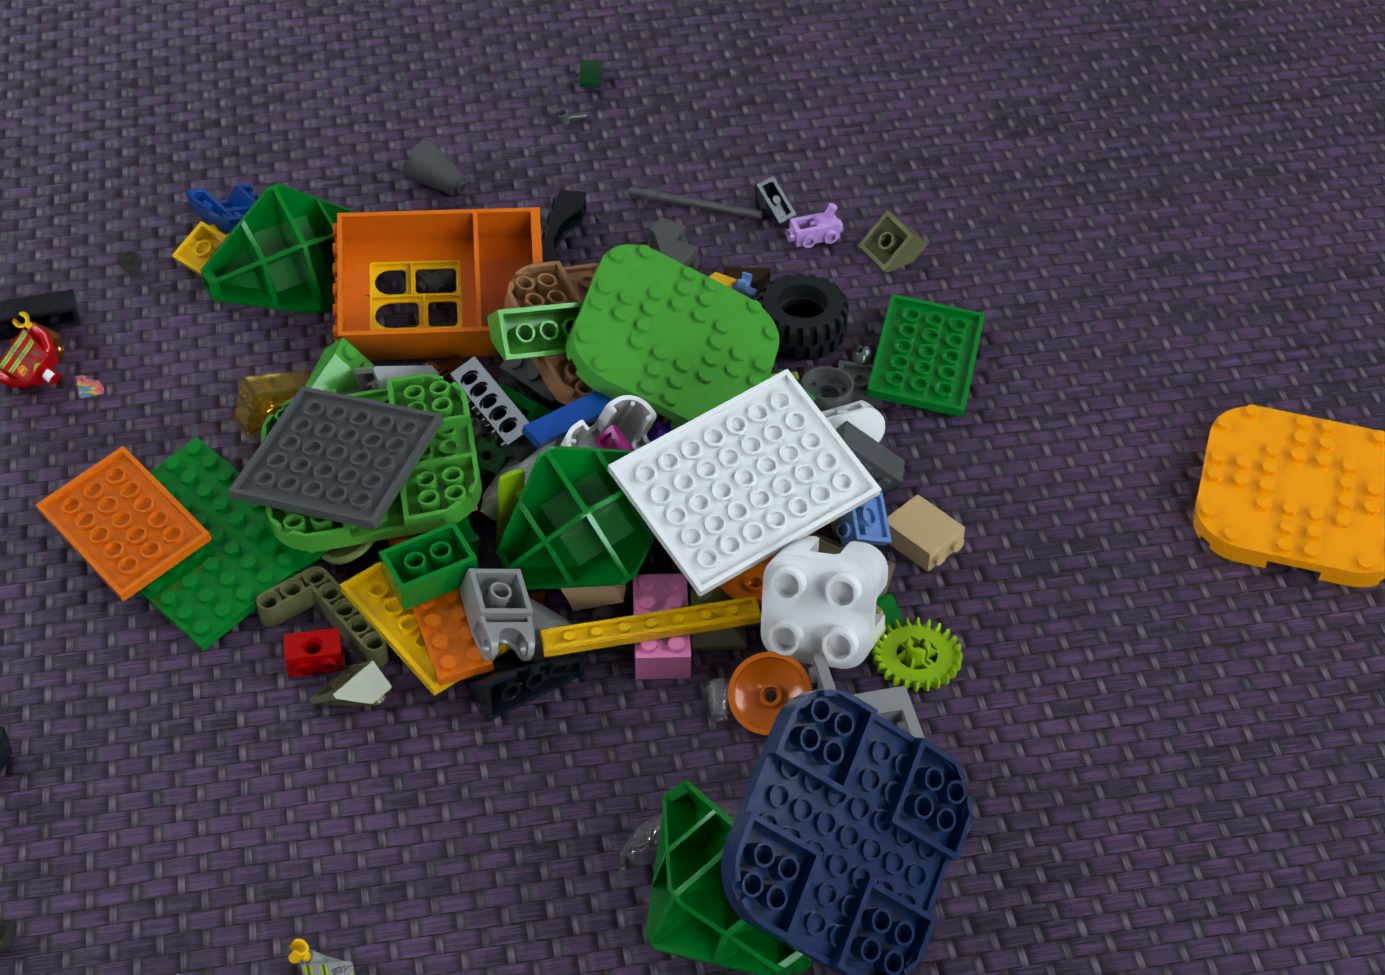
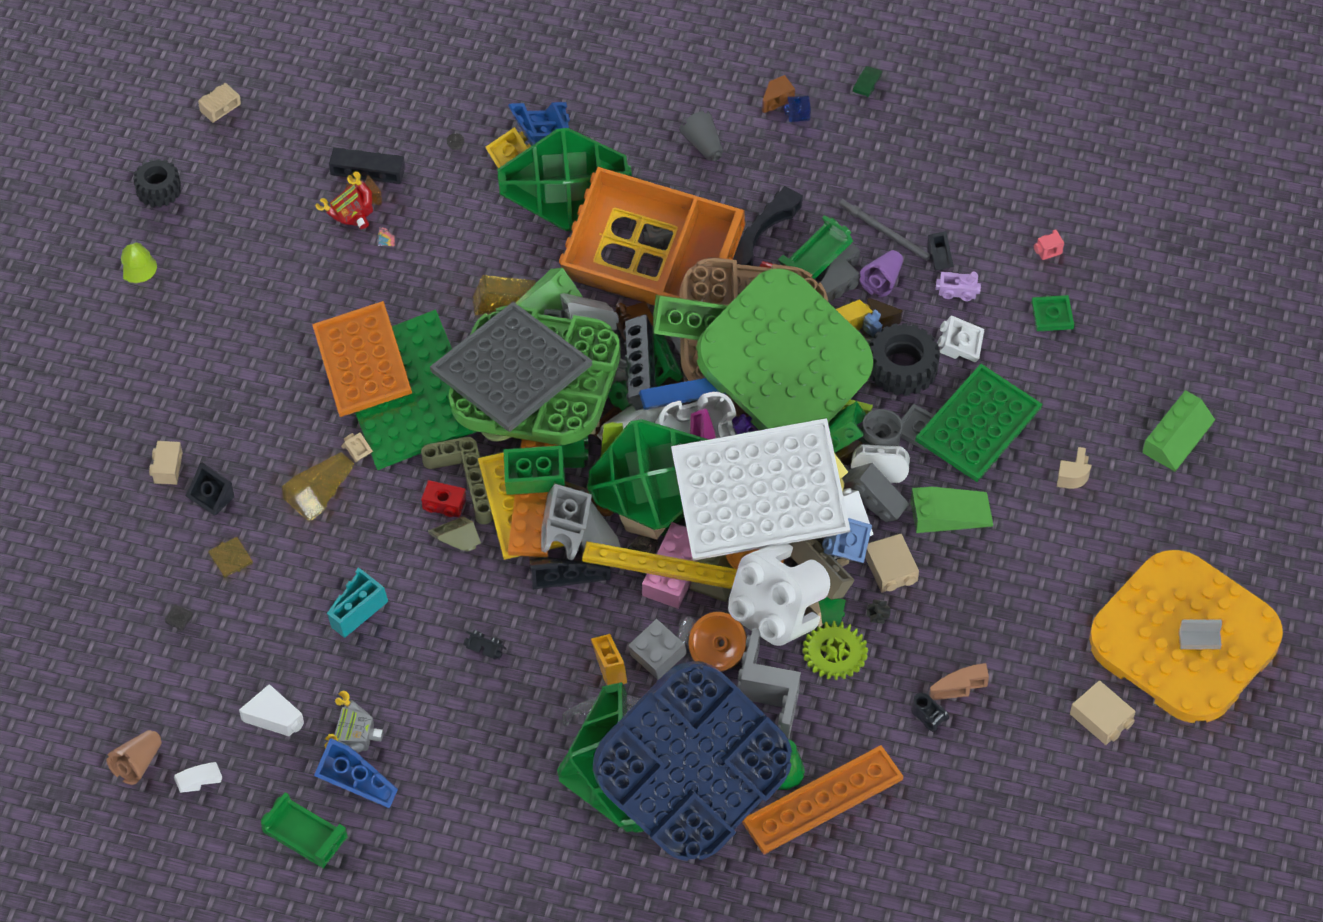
camera: 25 degrees right, 10 degrees up
dark grey hand [556,108,587,126] -> none
dark grey hinge [852,345,872,363] -> none
olive slope [858,210,928,273] -> none
none -> clear yellow piece [208,537,253,578]
none -> clear yellow wedge [282,452,354,522]
none -> teal wedge [327,567,388,638]
none -> tan bracket [341,433,373,462]
none -> black hinge [463,630,507,660]
none -> light orange slope [591,634,627,685]
none -> light grey brick [628,619,687,680]
none -> orange plate [742,745,903,854]
none -> dark orange slope [762,75,795,113]
none -> green panel [778,215,853,279]
none -> clear blue brick [784,96,811,122]
none -> medium lavender cone [859,250,903,297]
none -> pearl dark grey gear [866,599,891,624]
none -> bright green slope [910,487,993,533]
none -> black piece [911,693,949,732]
none -> nougat slope [929,663,989,700]
none -> white plate [937,315,984,362]
none -> green plate [1031,295,1074,332]
none -> coral brick [1034,229,1064,260]
none -> tan brick [1057,447,1092,489]
none -> tan brick [1070,680,1136,745]
none -> bright green slope [1143,390,1215,472]
none -> light grey panel [1179,620,1222,649]

